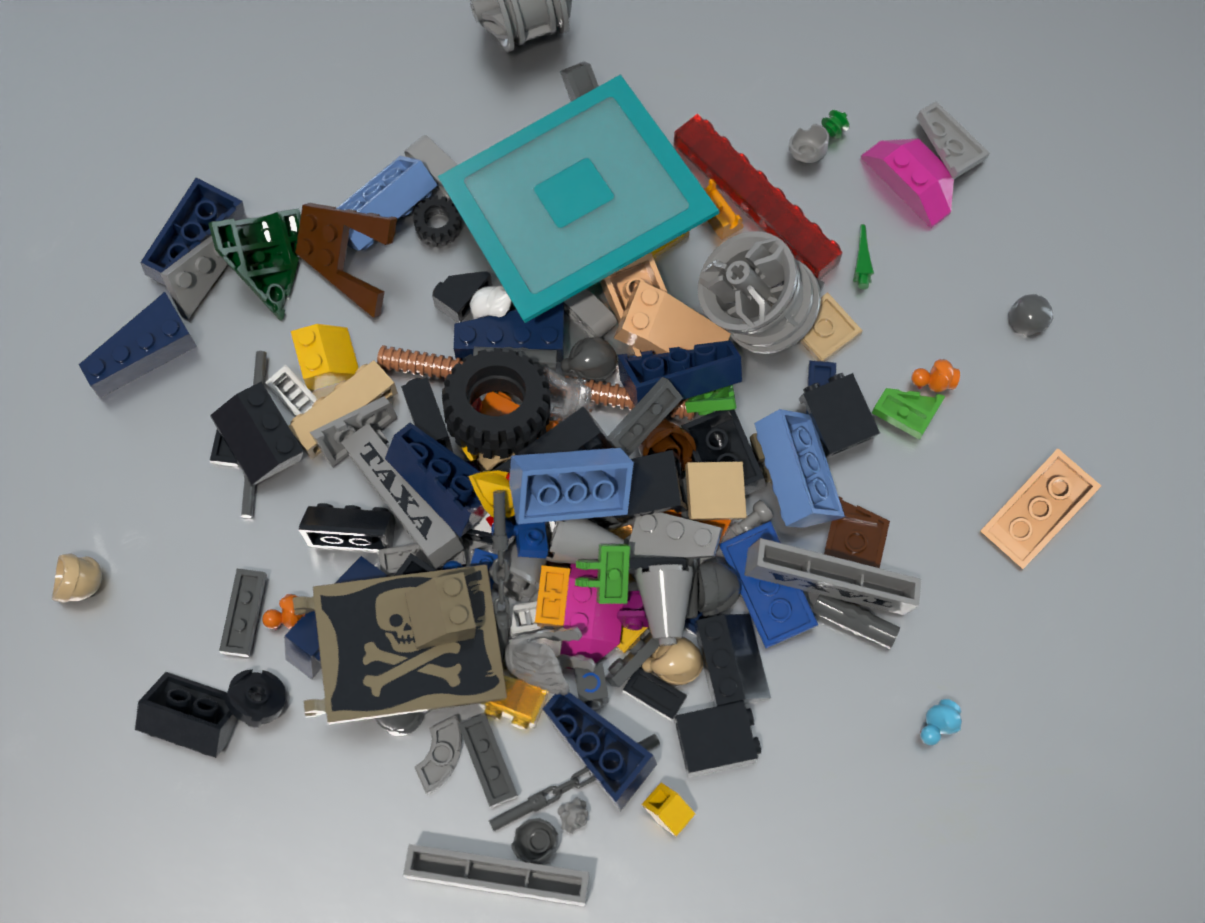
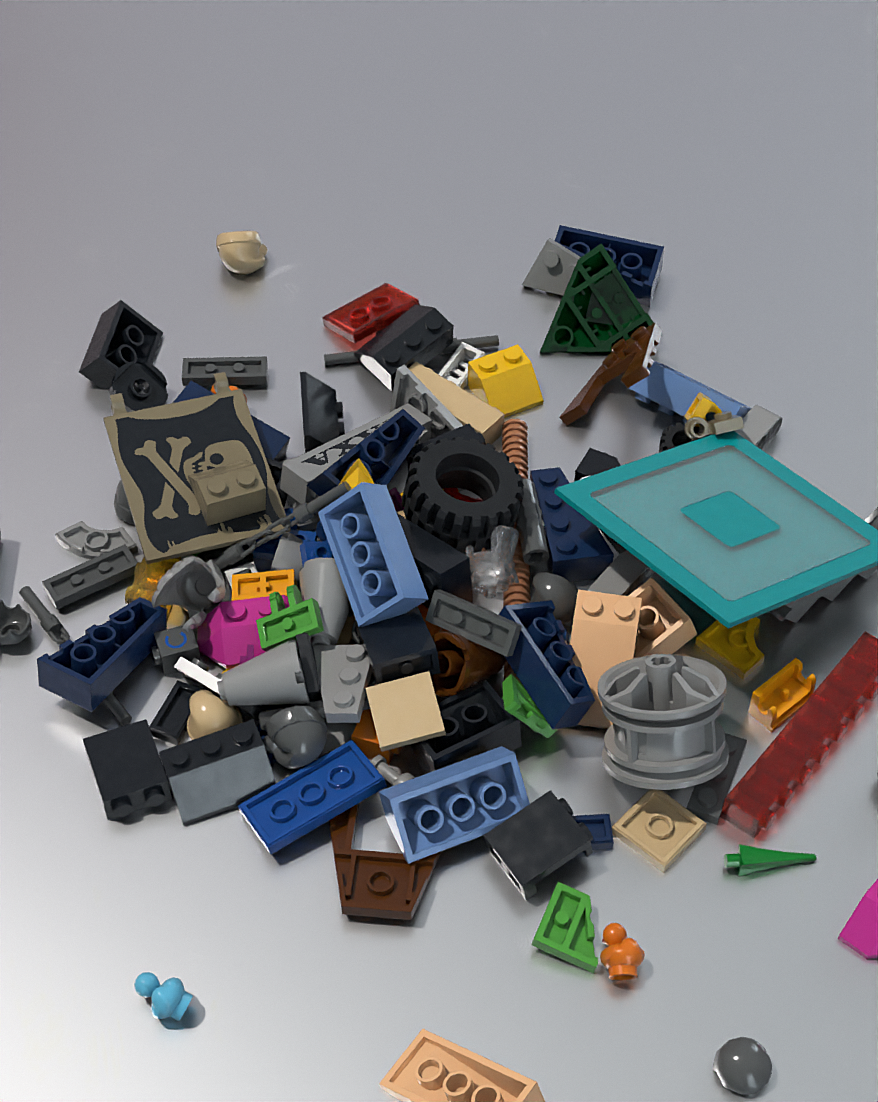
camera: 80 degrees right, 20 degrees down
dark blue wedge [78,292,197,398] -> none
light grey plant [558,797,588,834] -> none
yellow brick [641,782,695,836] -> none
light grey brick [744,538,921,615] -> none
dark grey axle [812,594,900,649] -> none
none -> clear red tile [322,283,420,343]
none -> yellow tile [684,392,722,427]
none -> dark tan plate [684,411,744,440]

